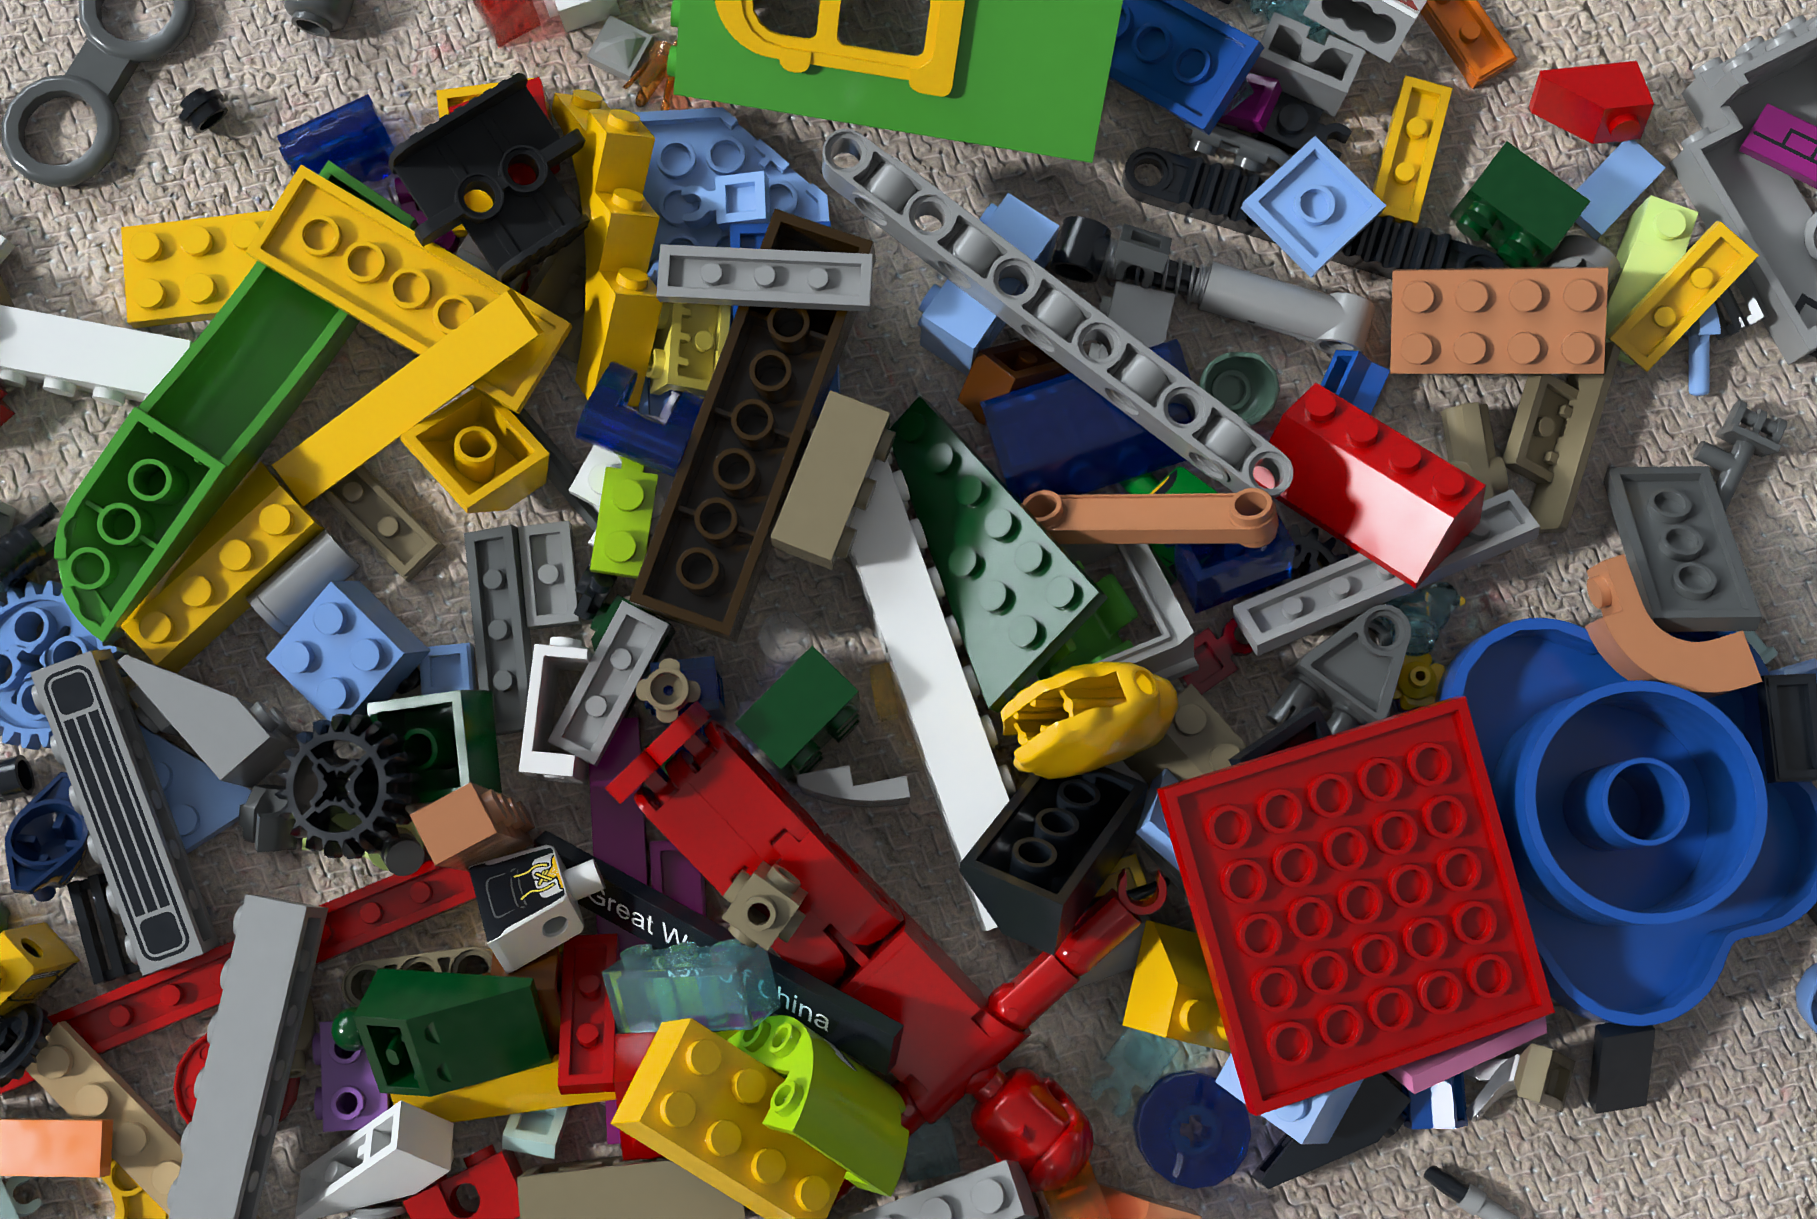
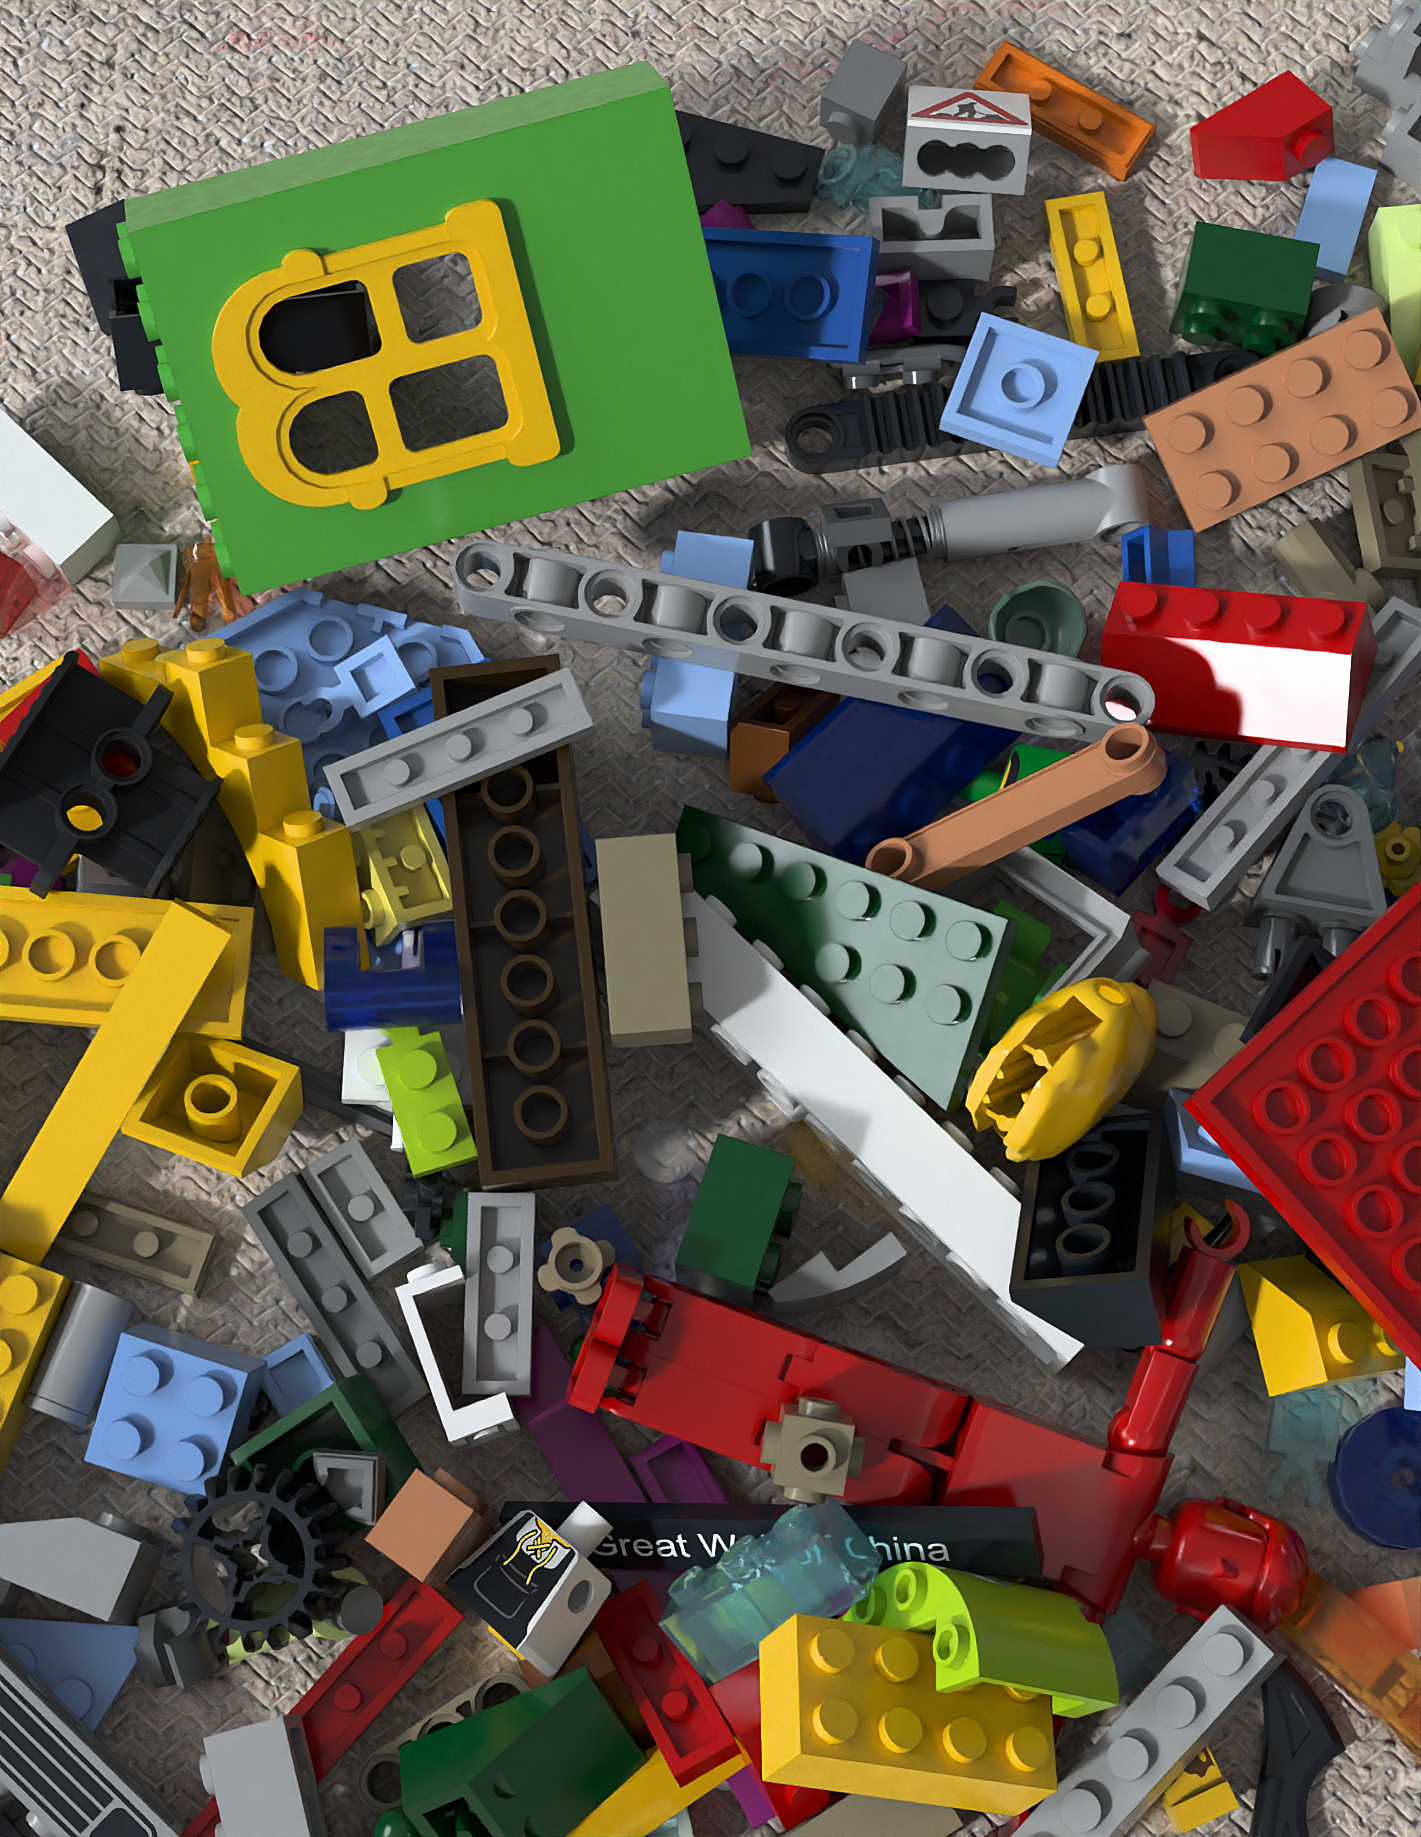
camera: 20 degrees left, 5 degrees down
none -> dark grey tile [313,1448,386,1526]

